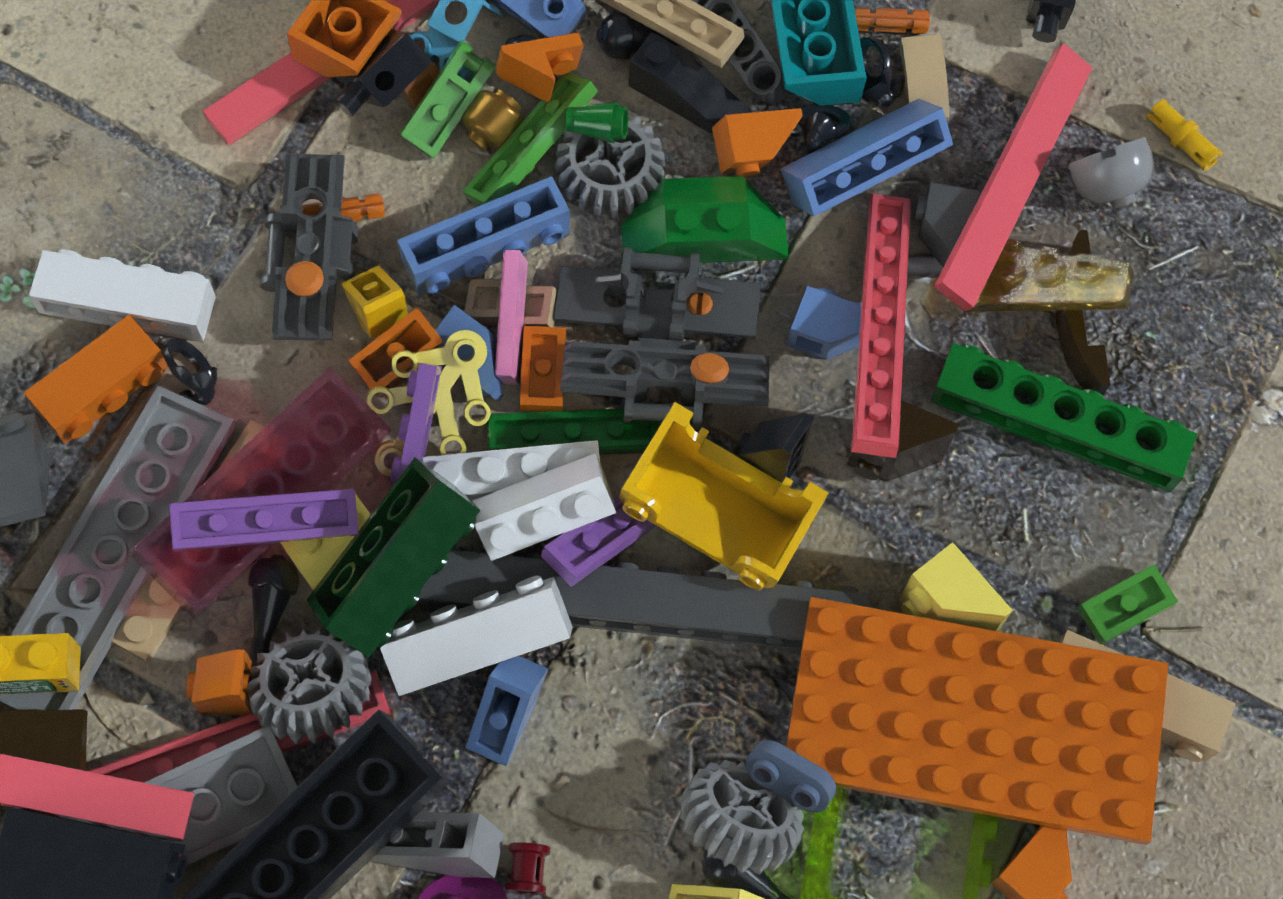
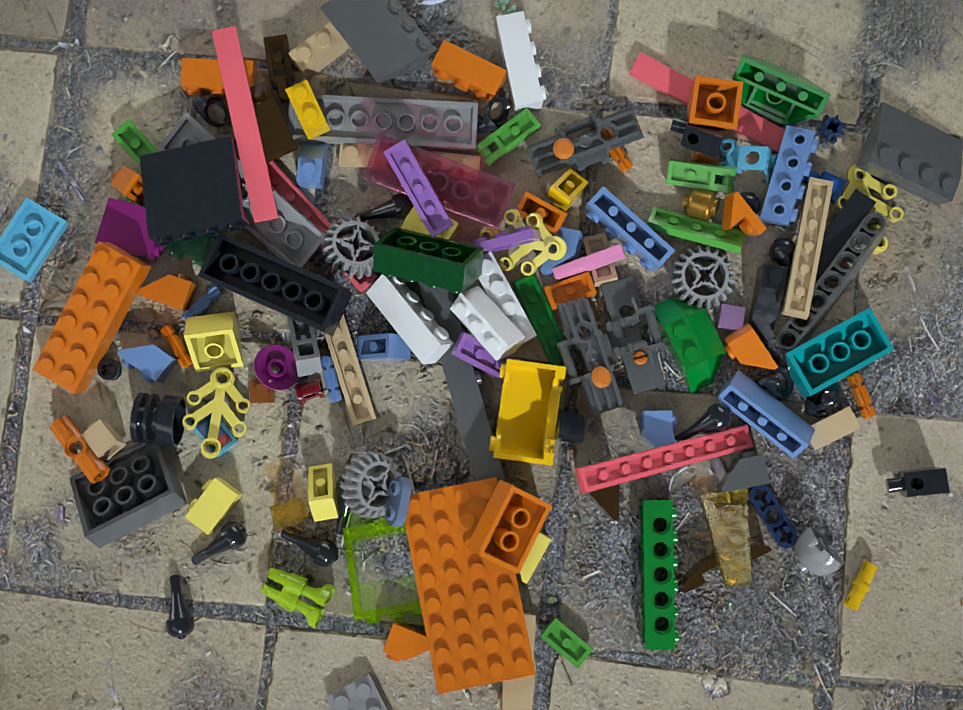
camera: 70 degrees right, 15 degrees up
orange slope [186,649,254,716] -> none
green cone [566,101,629,143] -> none
coral tile [934,43,1093,312] -> none
none -> medium blue slope [296,142,328,190]
none -> medium blue axle [320,355,342,402]
none -> tan plate [324,314,377,426]
none -> orange slope [466,480,552,574]
none -> bright green plate [476,108,541,167]
none -> black piece [674,403,732,442]
none -> lavender tile [717,304,745,331]
none -> dark blue beam [747,485,797,548]

